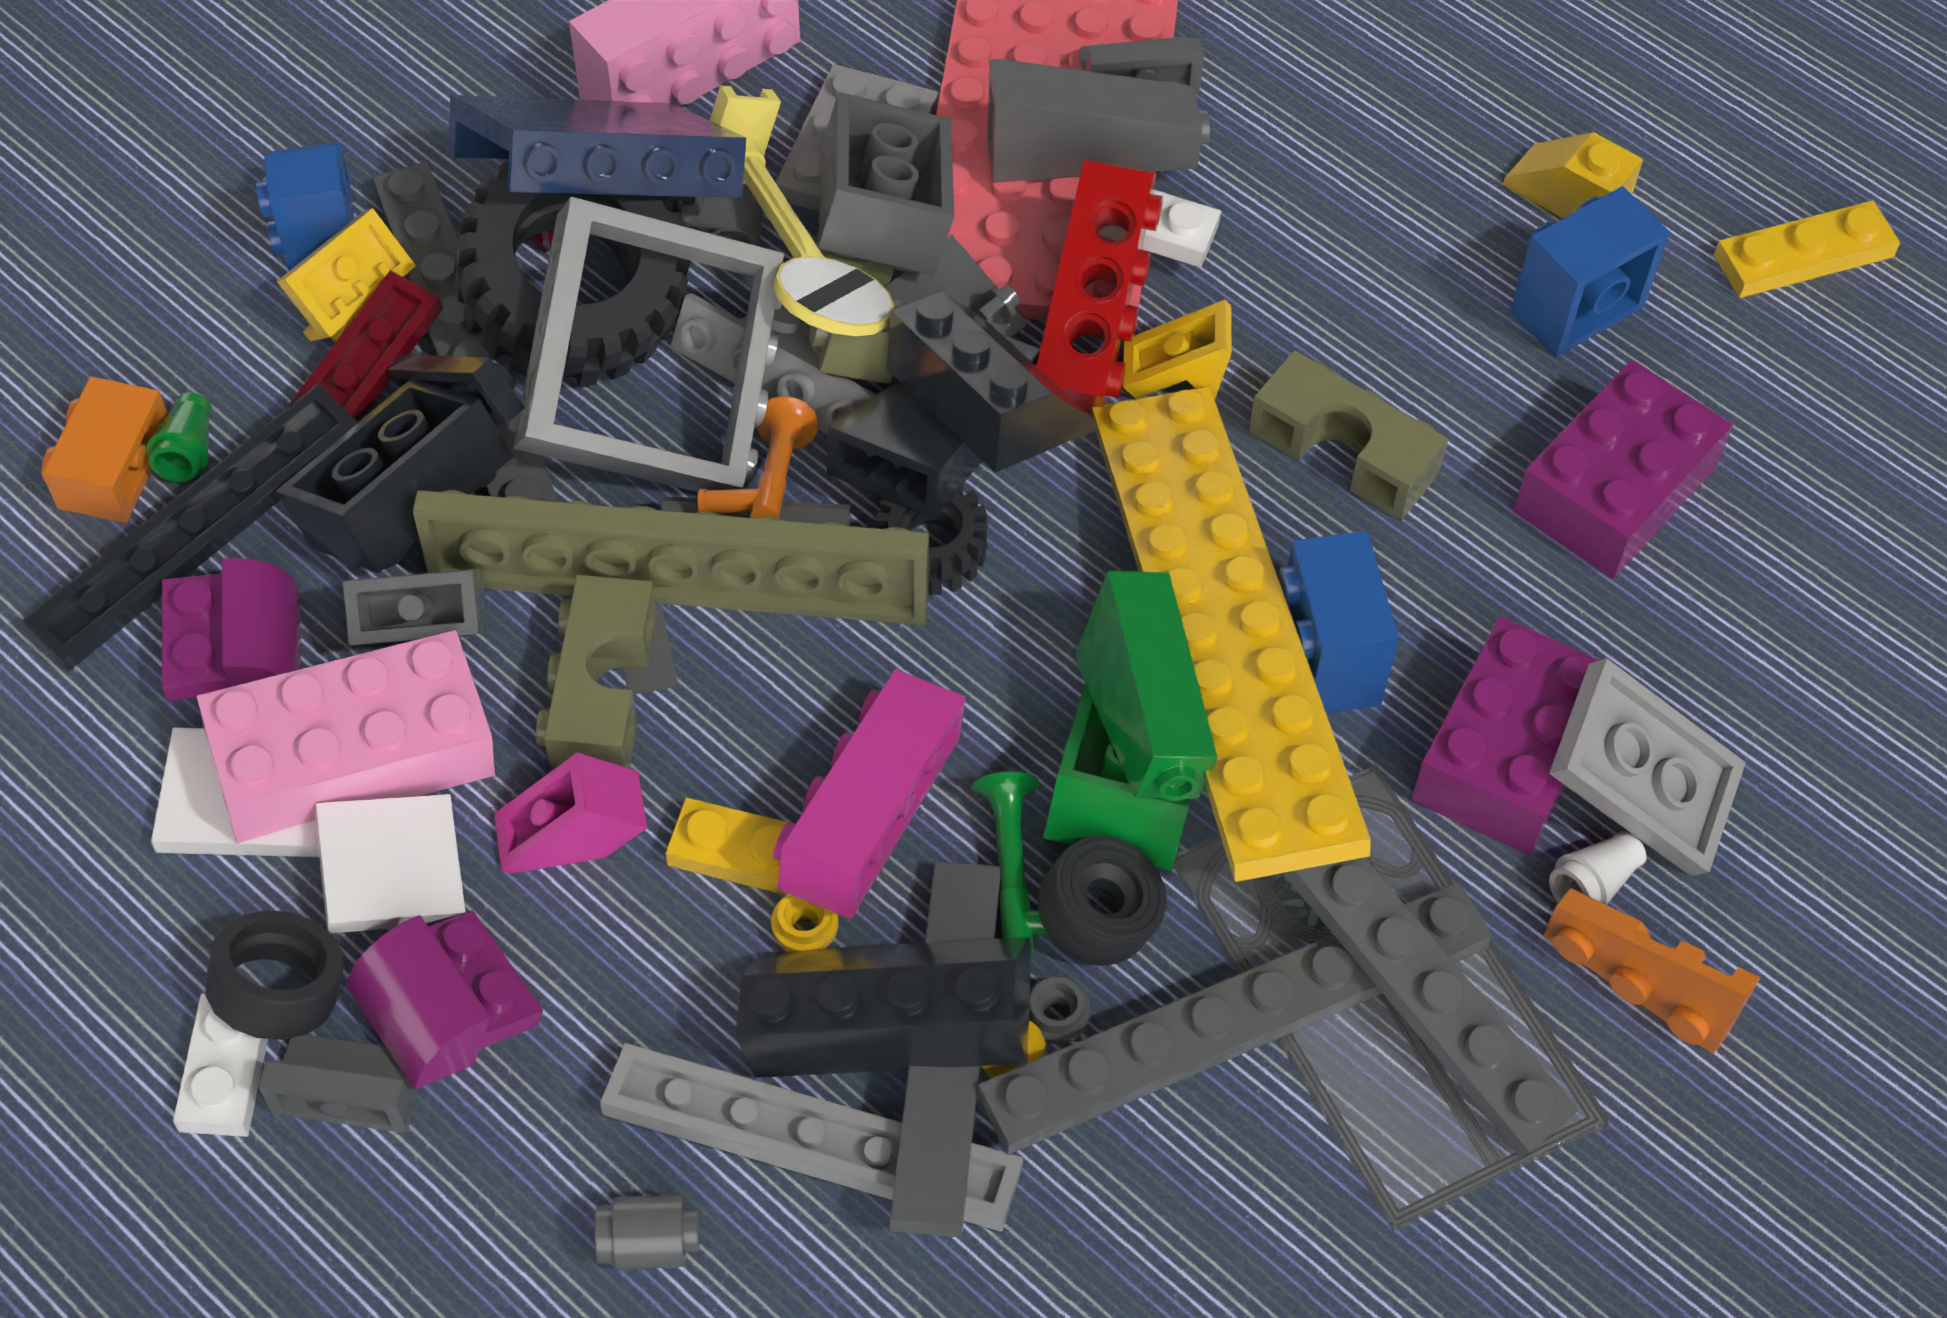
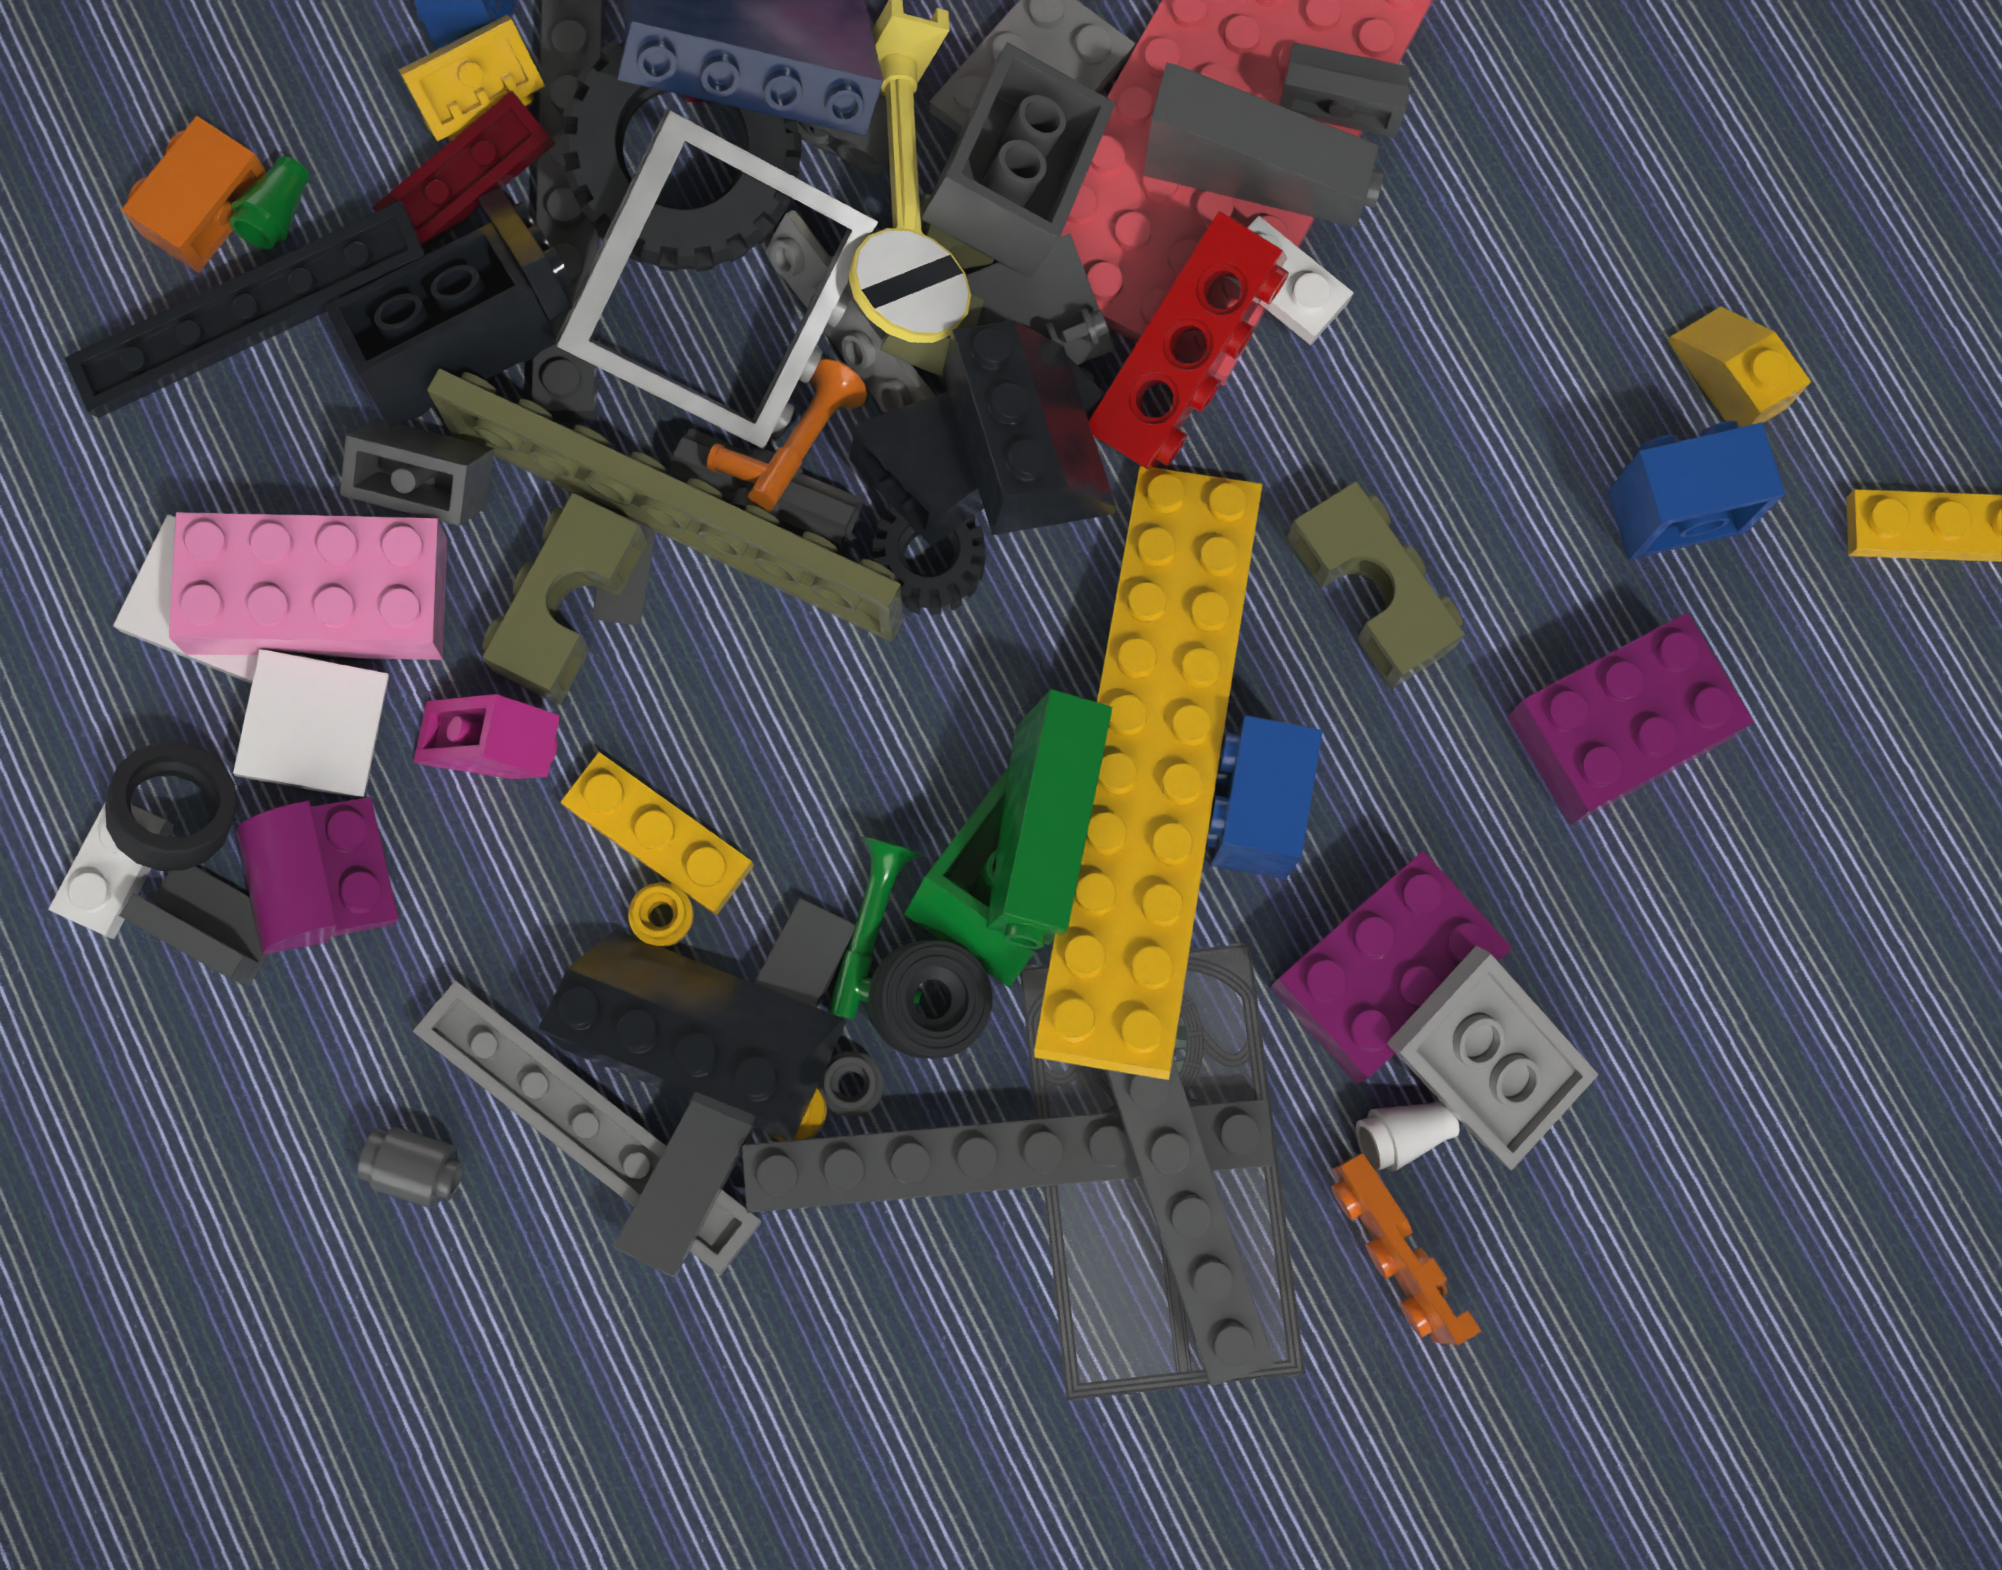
camera: 20 degrees right, 20 degrees up
magenta brick [162,558,302,701] -> none
dark pink brick [773,669,966,919] -> none
yellow slope [1123,300,1232,400] -> none

